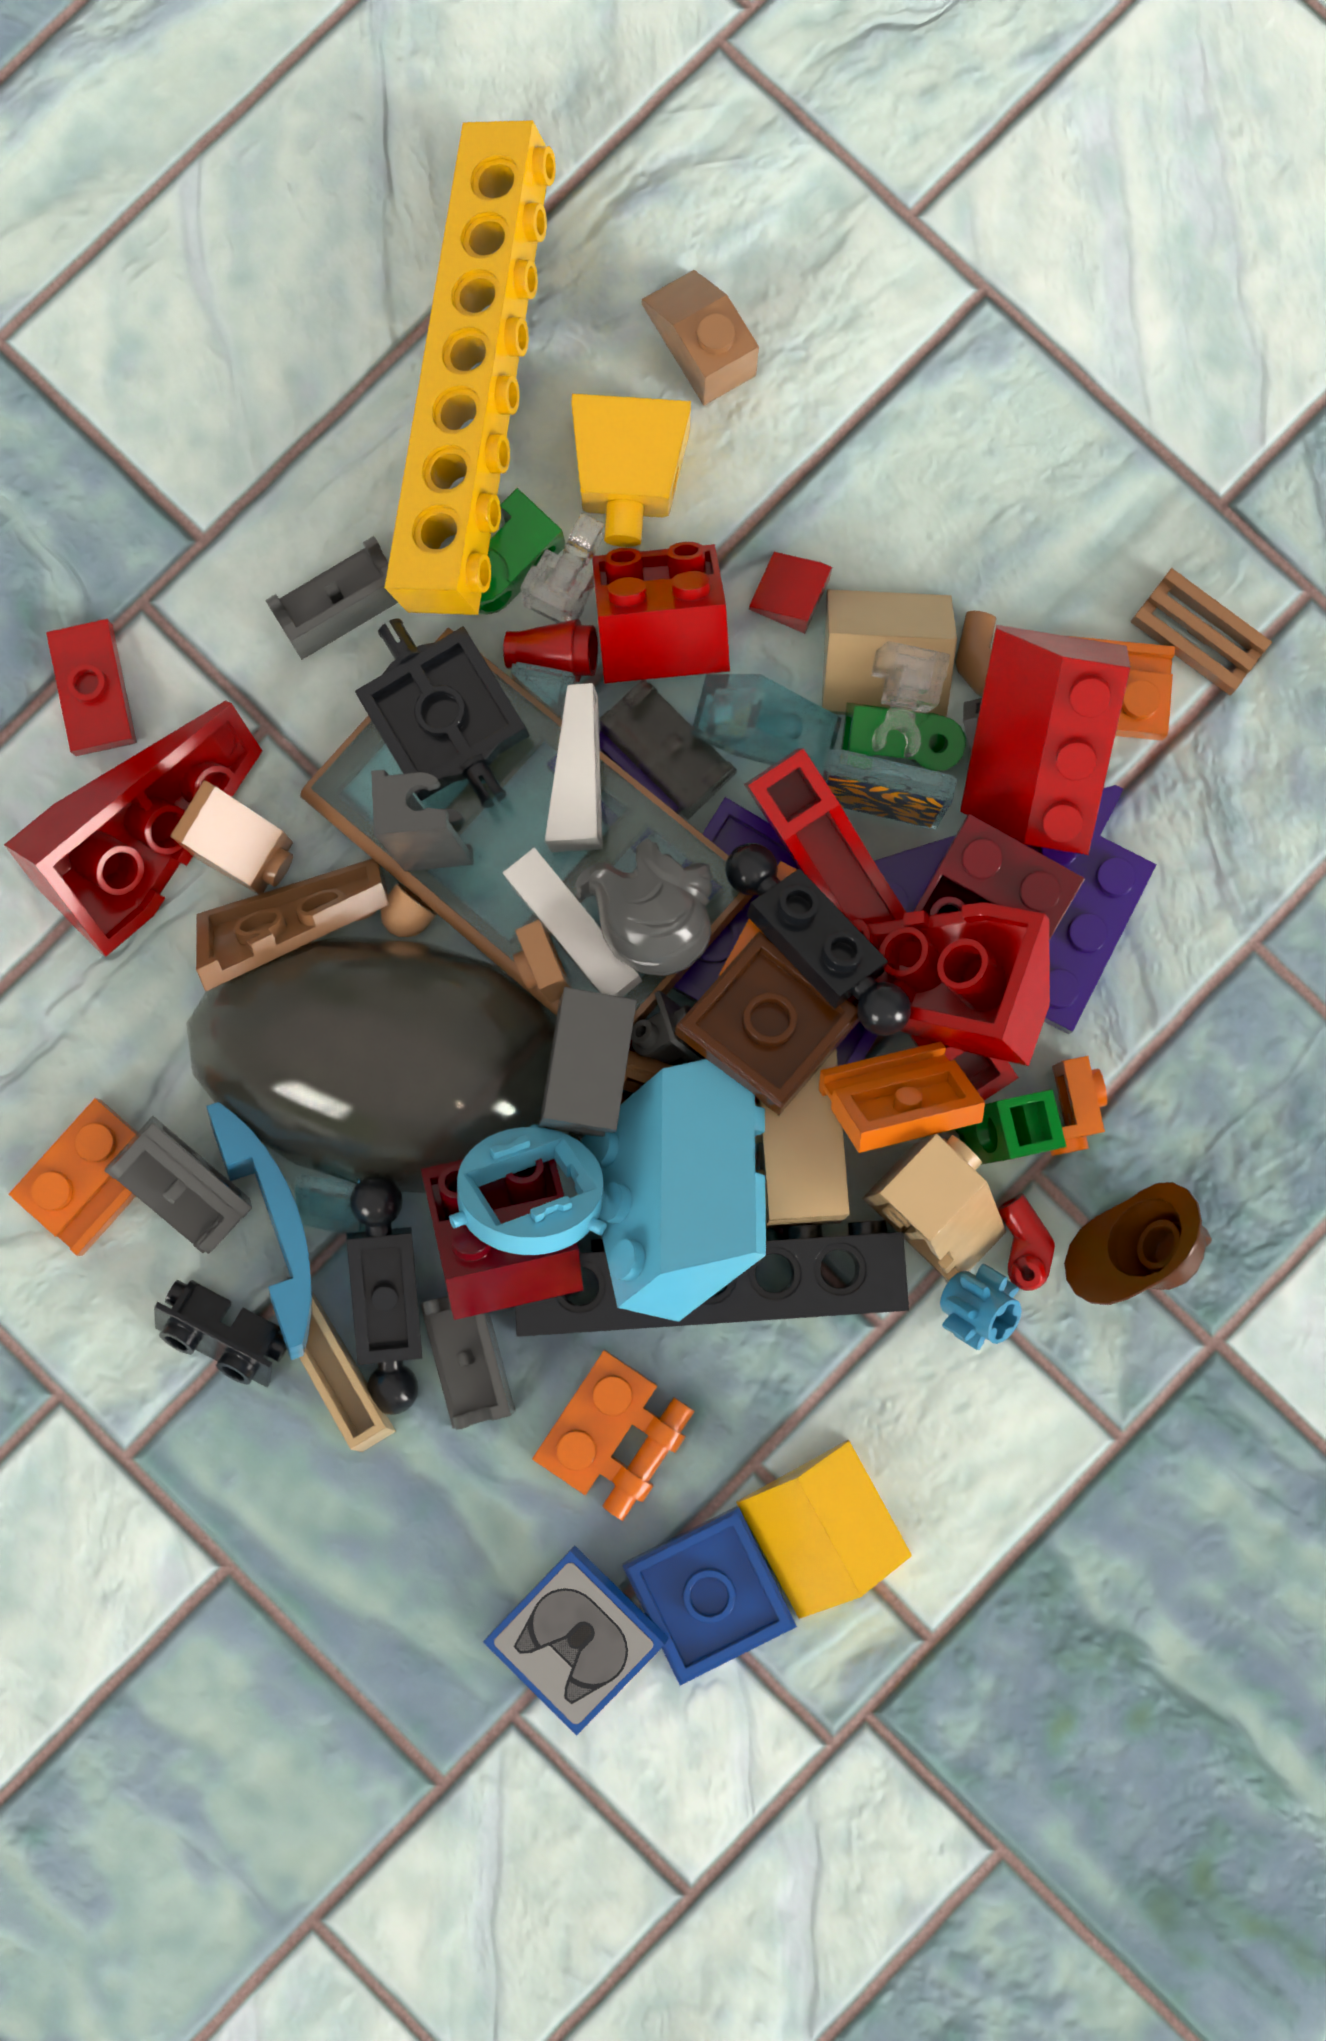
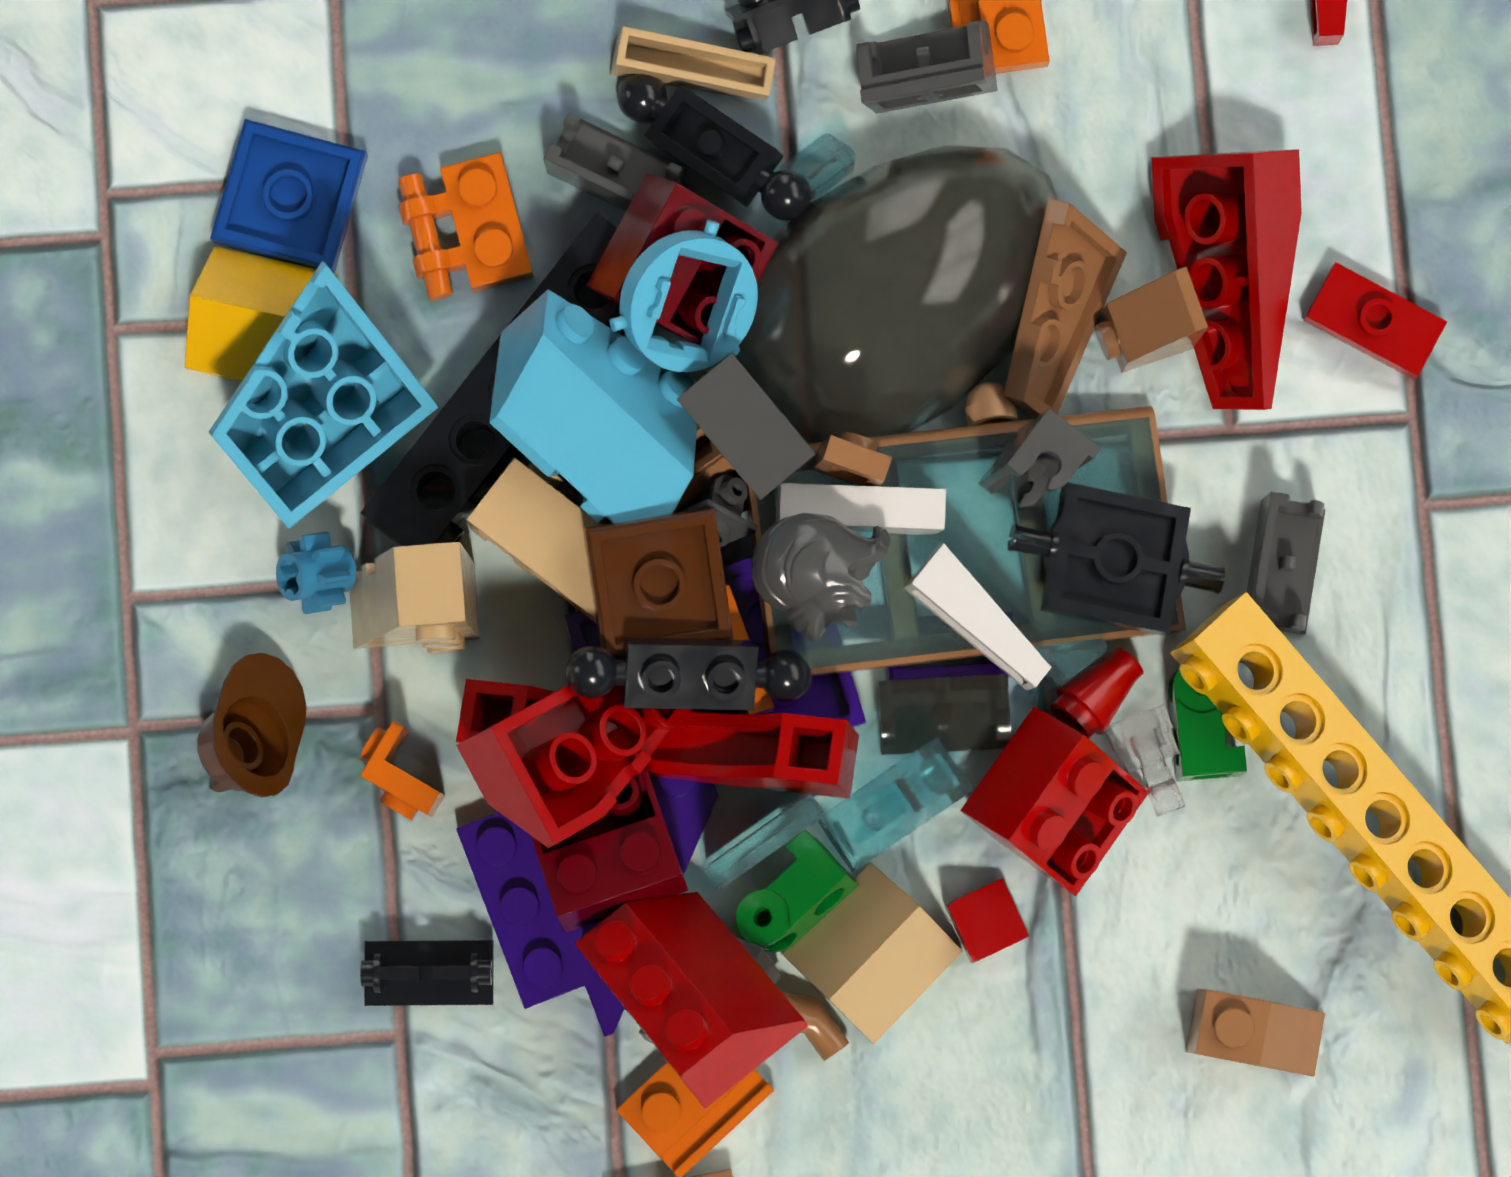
camera: 130 degrees right, 0 degrees up
dark azure slope [206,1102,312,1360] -> none
tile [483,1545,668,1736] -> none
yellow torso [571,394,691,547] -> none
orange plate [819,1041,985,1153] -> none
clear piece [871,641,950,758] -> none
green leg [954,1089,1067,1165] -> none
red arm [997,1193,1055,1291] -> none
none -> medium azure wedge [209,261,439,529]
none -> black hinge [360,940,494,1006]

